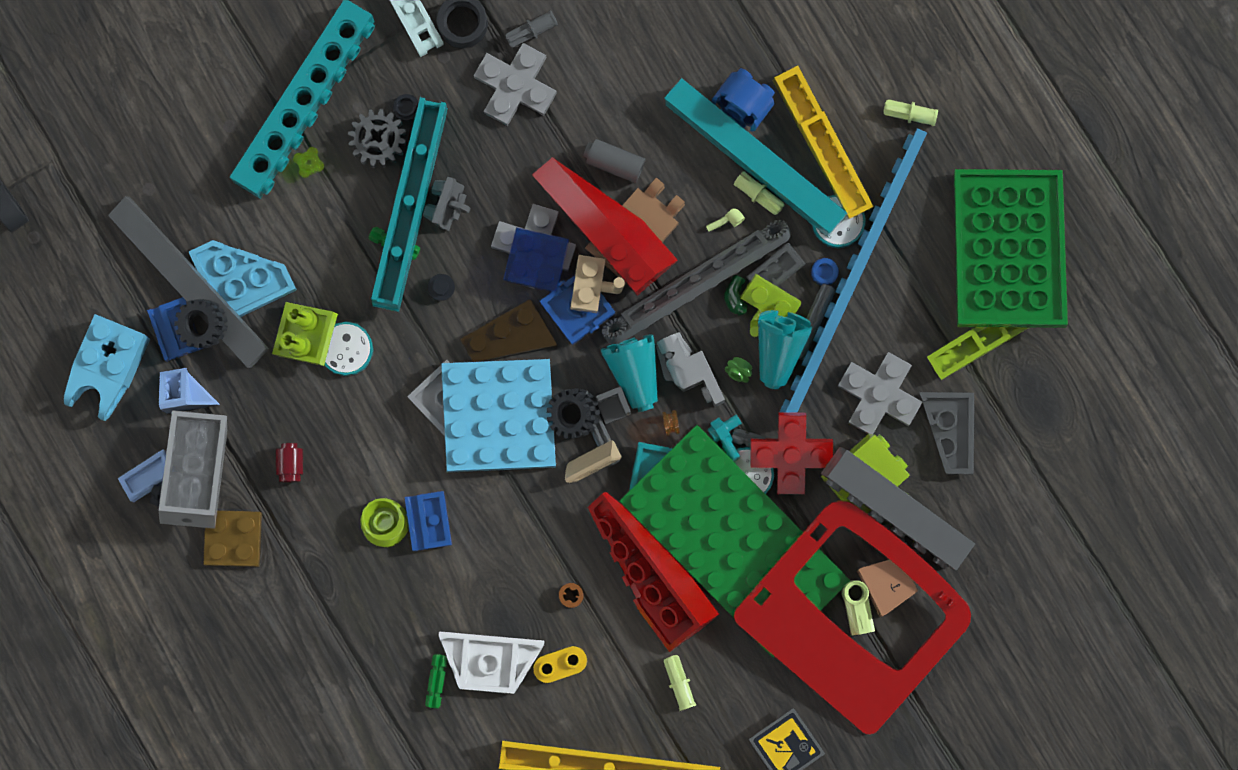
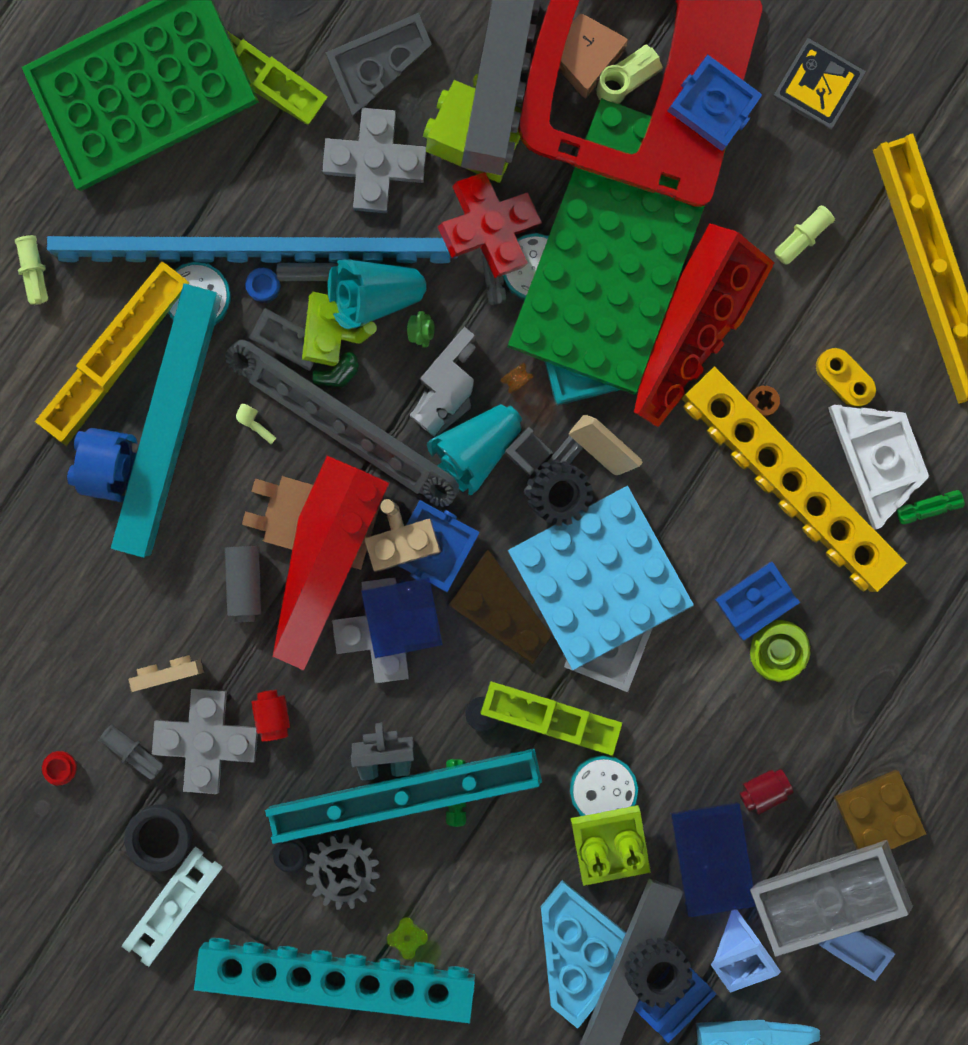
camera: 120 degrees left, 5 degrees up
teal piece [707,415,742,462] -> none
yellowish green axle [734,171,784,215] -> none
none -> tan plate [128,655,204,692]
none -> red brick [251,689,290,741]
none -> lime slope [481,681,622,756]
none -> blue plate [667,54,762,151]
none -> clear blue plate [671,802,756,917]
none -> yellow brick [681,366,907,592]

